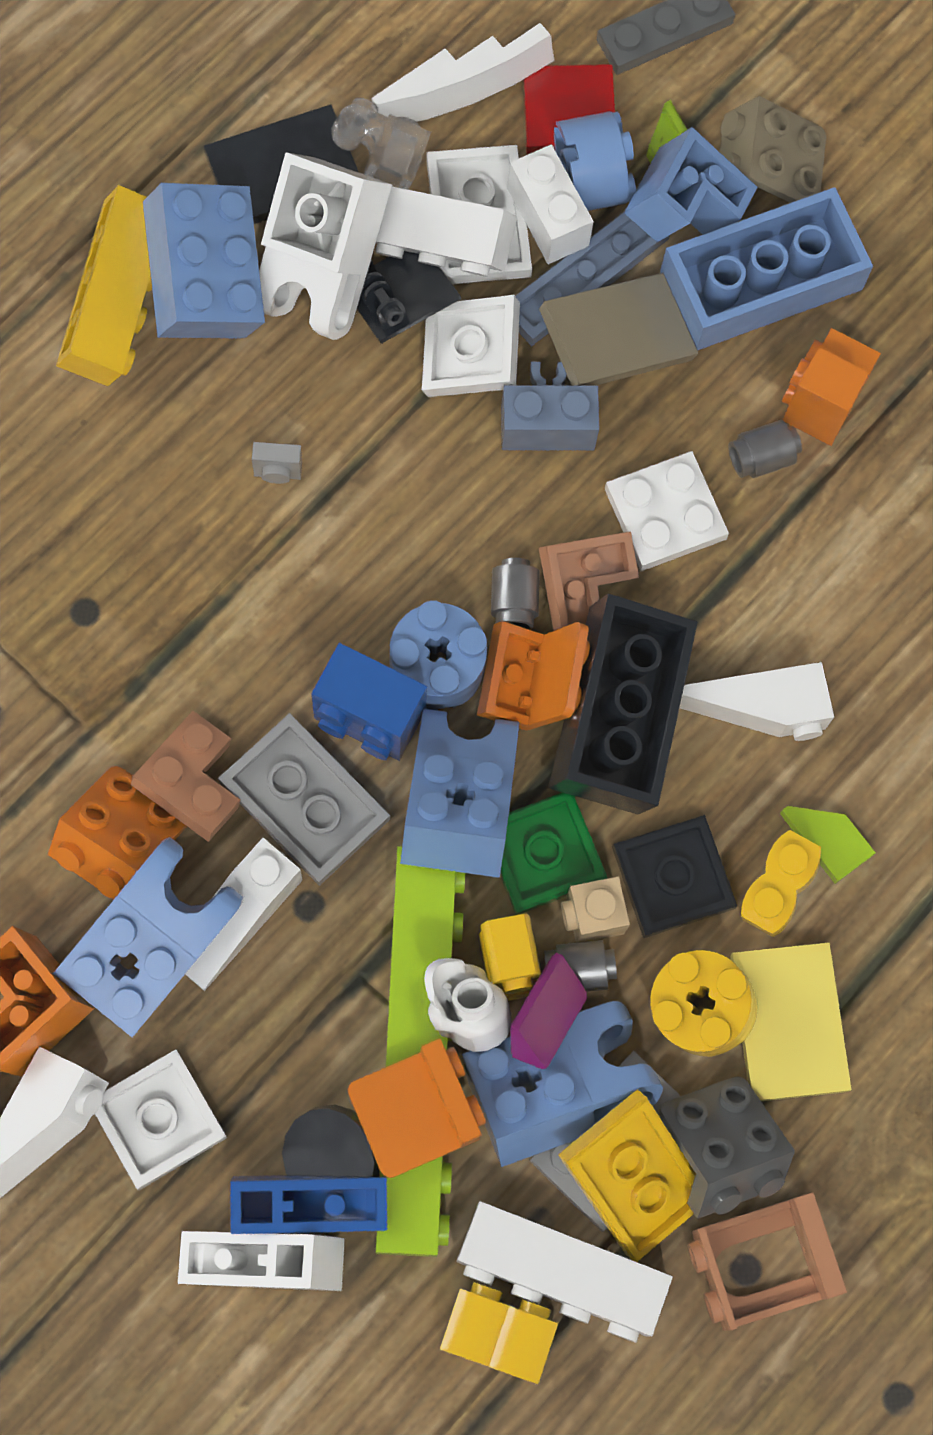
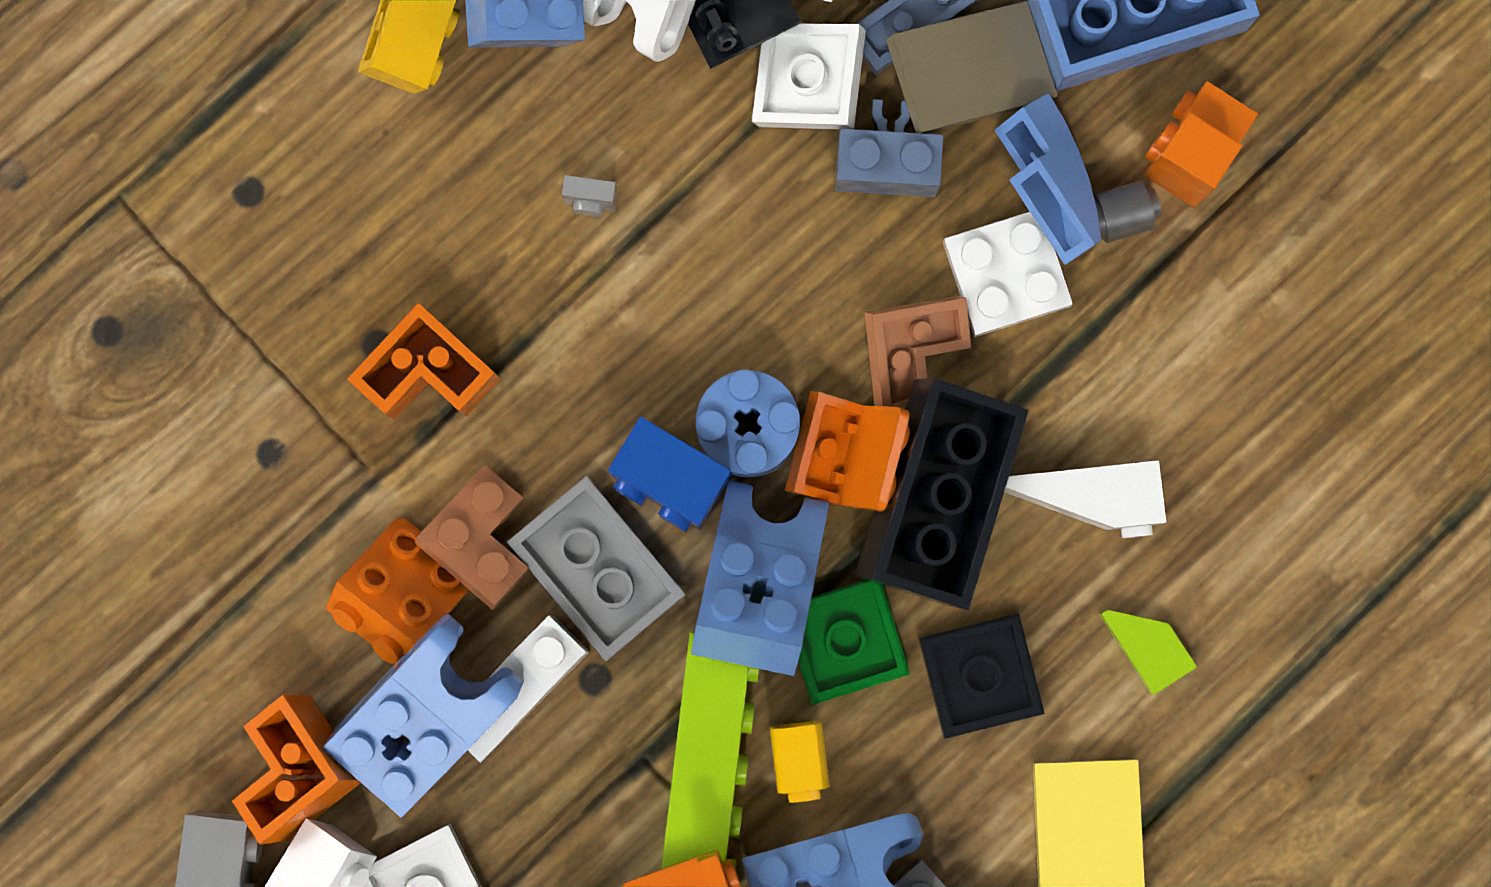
camera: 10 degrees right, 10 degrees up
white head [425,958,512,1052] -> none
flat silver brick [491,558,540,630] -> none
magenta slope [510,952,587,1069] -> none
flat silver brick [544,940,617,992] -> none
tan brick [561,877,630,943] -> none
yellow brick [650,950,757,1057] -> none
yellow brick [741,830,821,937] -> none
none -> orange brick [347,303,501,420]
none -> medium blue slope [994,93,1101,265]

